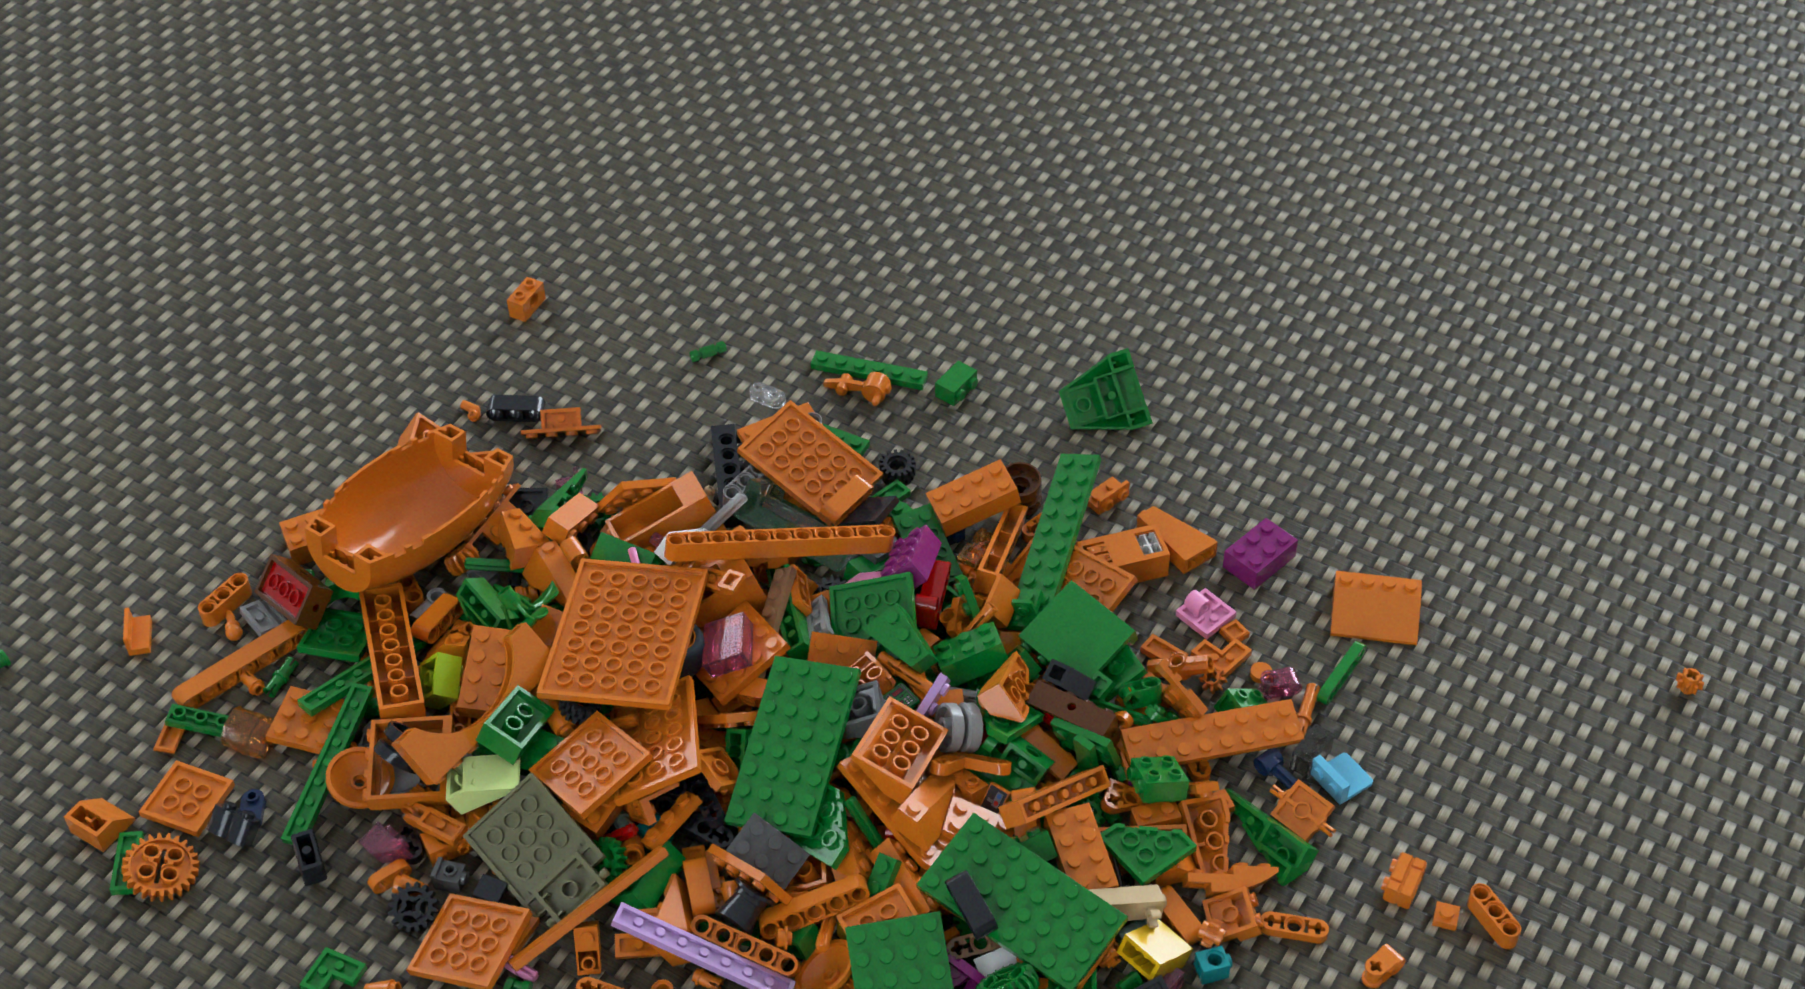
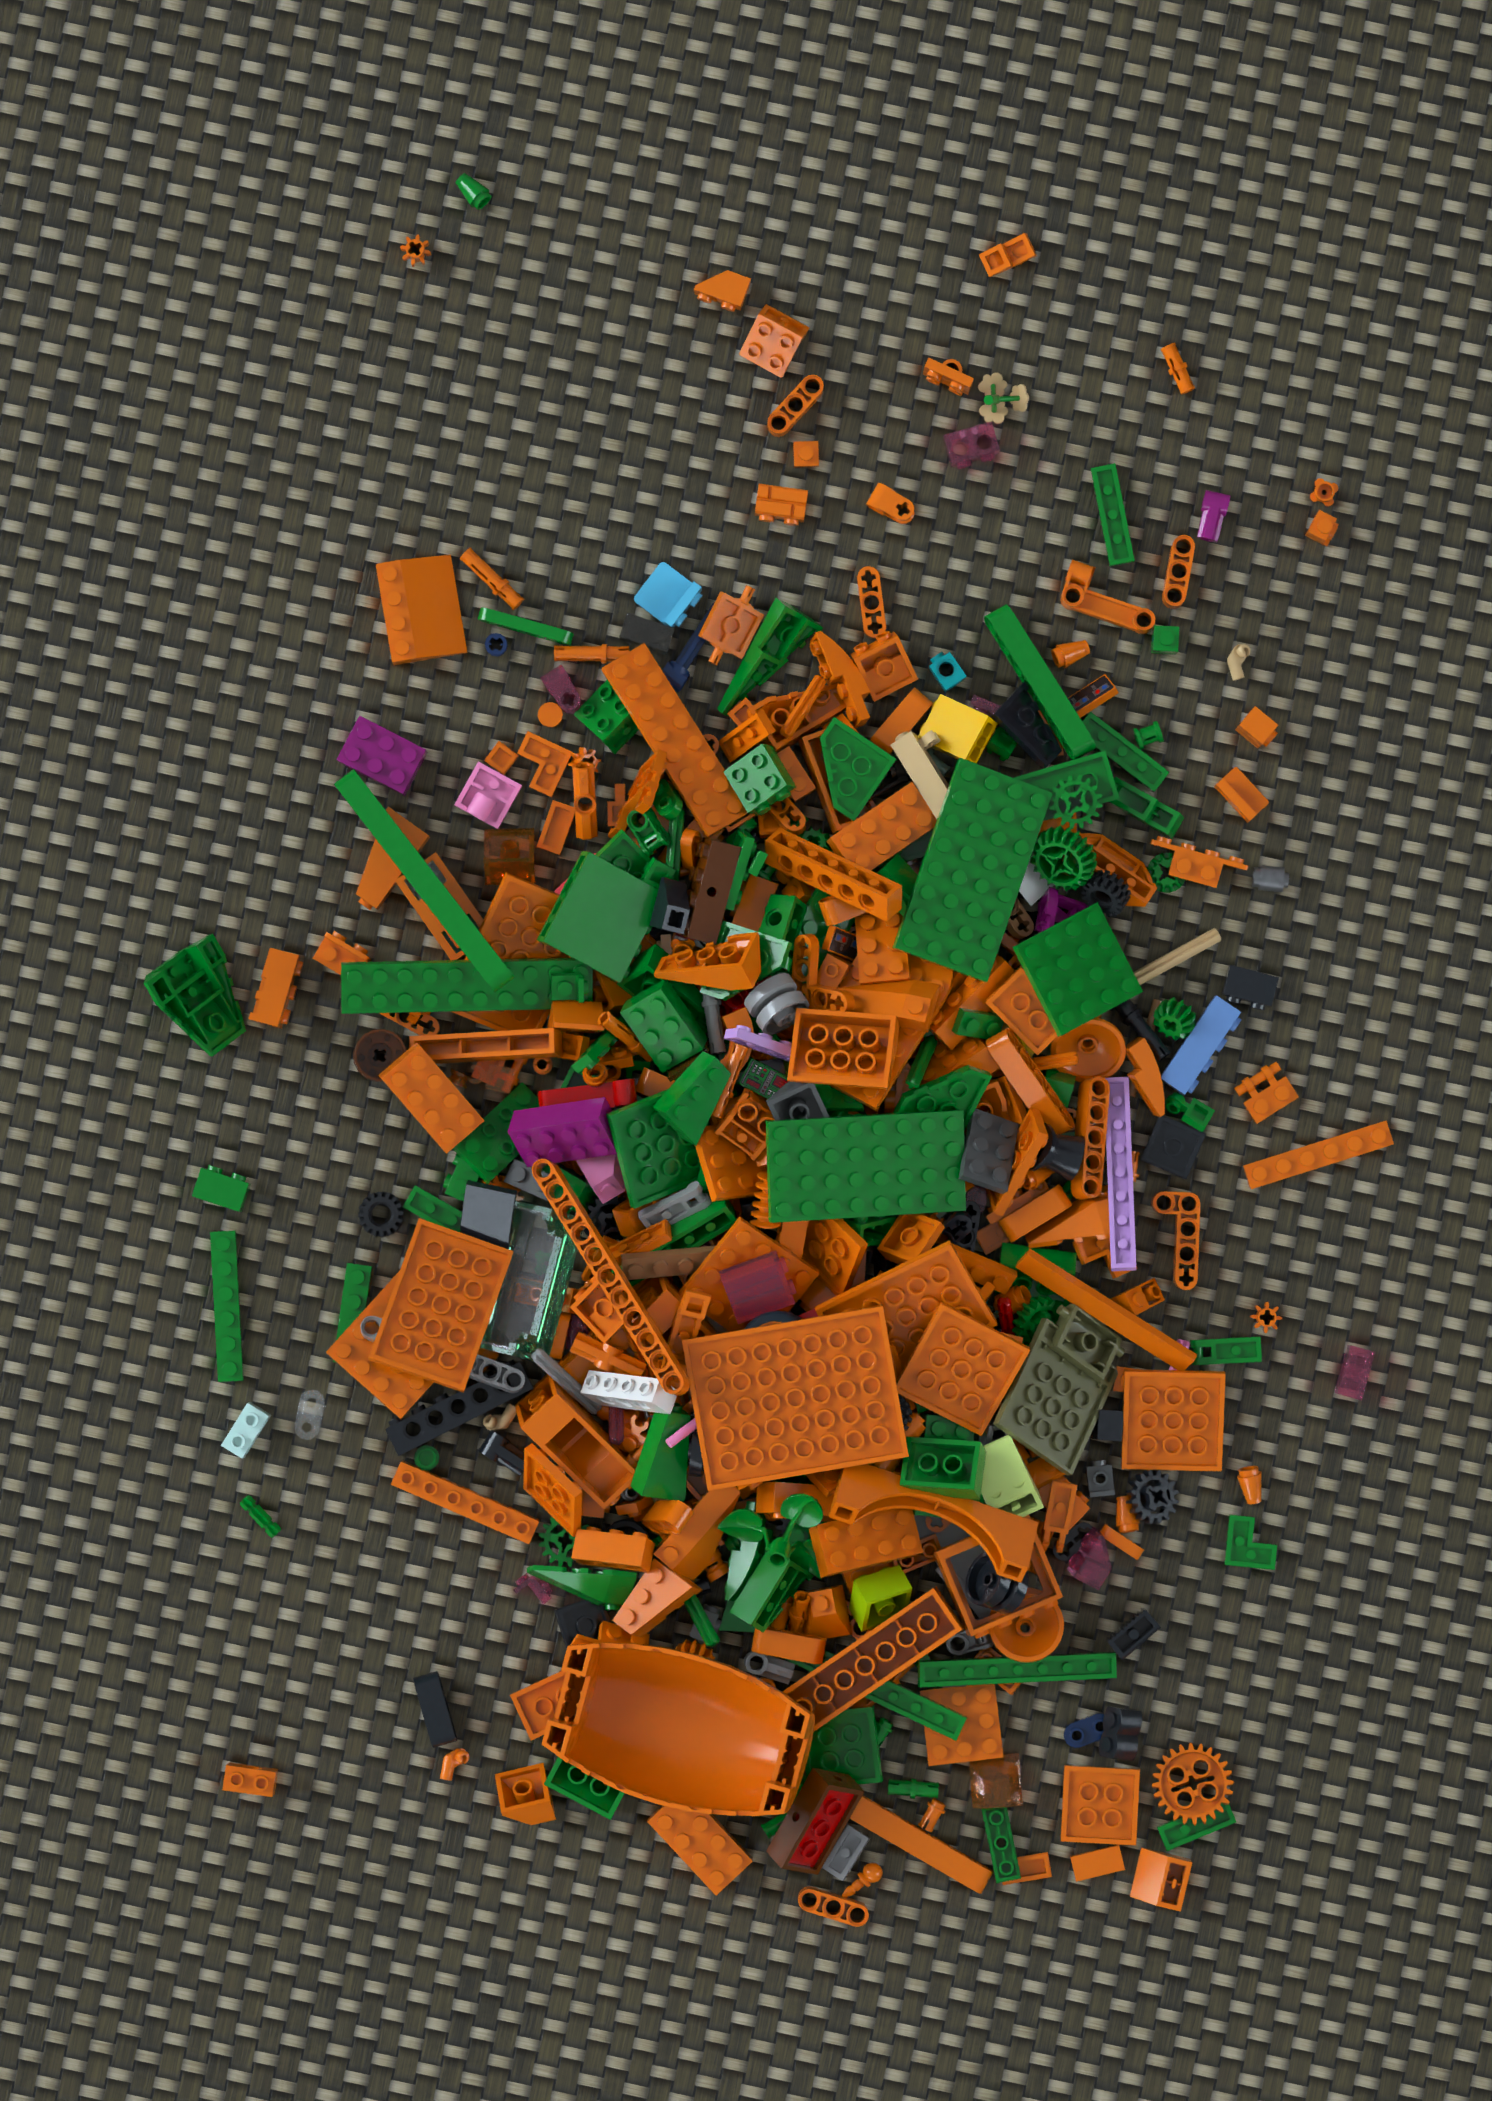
camera: 110 degrees left, 40 degrees up
orange panel [123,608,152,656] -> none
orange bracket [520,407,602,439] -> none
orange plate [776,926,792,951] -> none
orange beam [819,474,874,526] -> none
orange piece [823,372,892,406] -> none
black beam [945,870,999,940] -> none
orange gear [1197,917,1226,949] -> none
none -> light aqua brick [221,1402,271,1459]
none -> orange wedge [249,948,304,1029]
none -> green beam [334,769,515,992]
none -> orange brick [391,1460,540,1544]
none -> green plate [414,1445,439,1470]
none -> green cone [456,173,492,210]
none -> orange pin [460,547,524,611]
none -> clear orange slope [484,828,536,885]
none -> dark blue bush [485,633,508,657]
none -> orange plate [583,1062,608,1086]
none -> orange slope [694,270,751,312]
none -> orange bracket [739,304,810,378]
none -> orange axle [780,675,826,739]
none -> green pin [876,1717,893,1749]
none -> orange tile [1070,1844,1125,1882]

